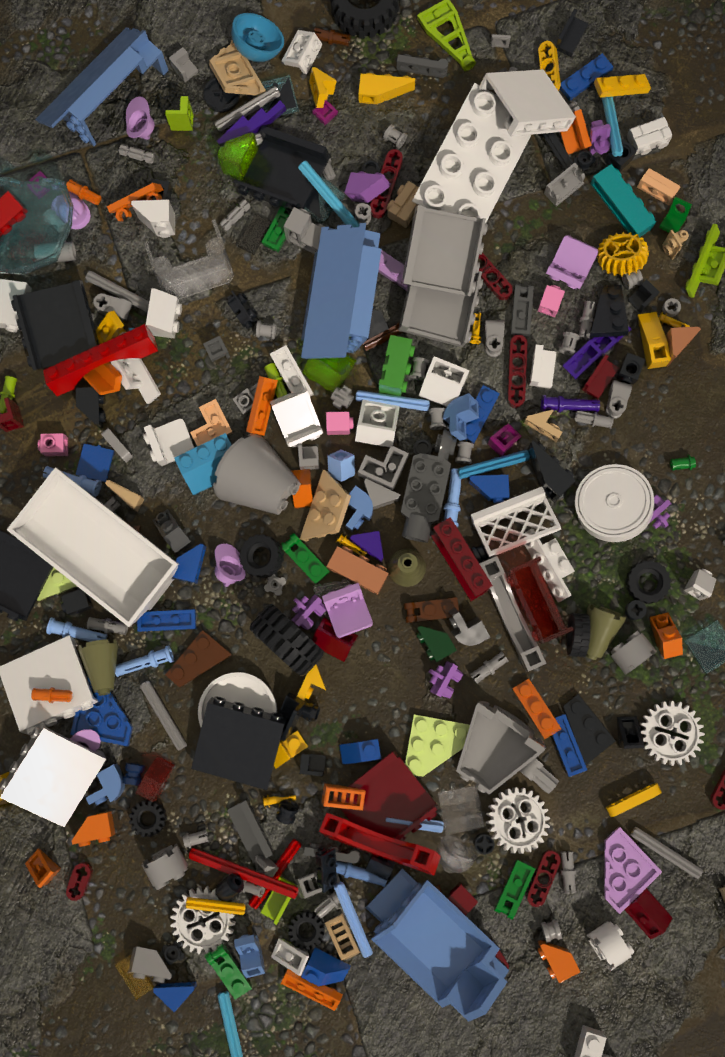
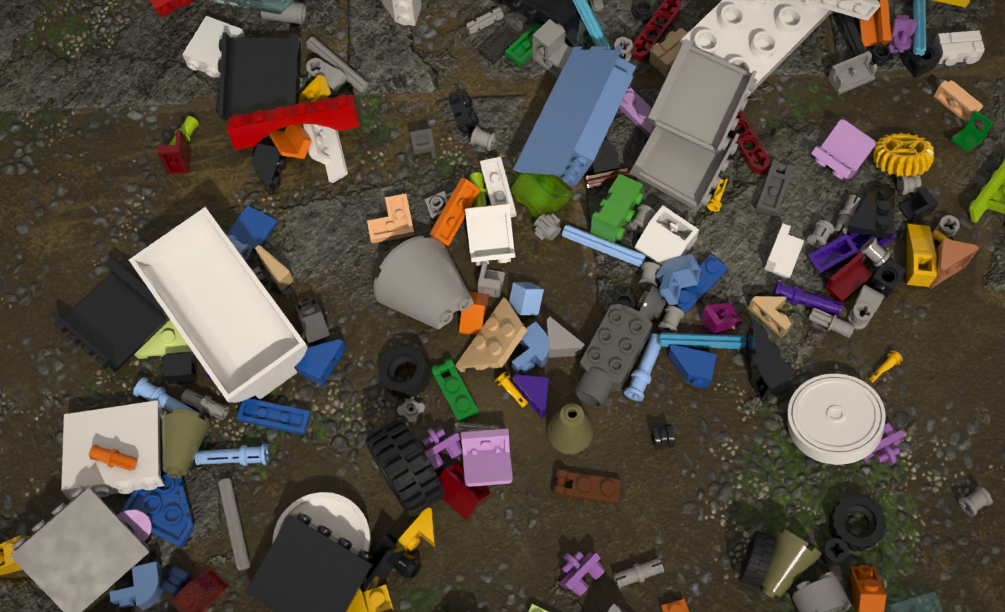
camera: 10 degrees right, 15 degrees down
bright pink brick [38,433,68,456] -> none
light grey piece [101,428,133,463] -> none
white bracket [143,419,195,466] -> none
clear windscreen [144,219,234,299] -> none
white slope [146,288,182,338] -> none
reddish brown wing [165,630,232,688] -> none
dark azure slope [174,433,232,495] -> none
lavender piece [214,544,246,587] -> none
bright pink brick [326,412,354,435] -> none
nougat brick [326,546,389,595] -> none
medium lavender slope [344,171,390,203] -> none
white slope [355,400,400,447] -> none
light grey brick [358,445,409,491] -> none
dark green slope [416,626,457,662] -> none
dark red panel [431,517,493,602] -> none
brick [448,608,490,646] -> none
white fence [471,487,561,558] -> none
light grey arch [479,556,546,672] -> none
light grey piece [485,320,505,357] -> none
clear red windscreen [506,557,574,644] -> none
dark red beam [507,335,527,408] -> none
white bracket [521,528,575,602] -> none
bright pink brick [537,285,565,317] -> none
teal brick [590,164,656,238] -> none
tan hinge [662,230,689,260] -> none
green pin [670,455,696,471] -> none
white slope [683,569,716,600] -> none
none -> light grey bush [860,237,890,267]
none -> yellow piece [869,350,903,383]

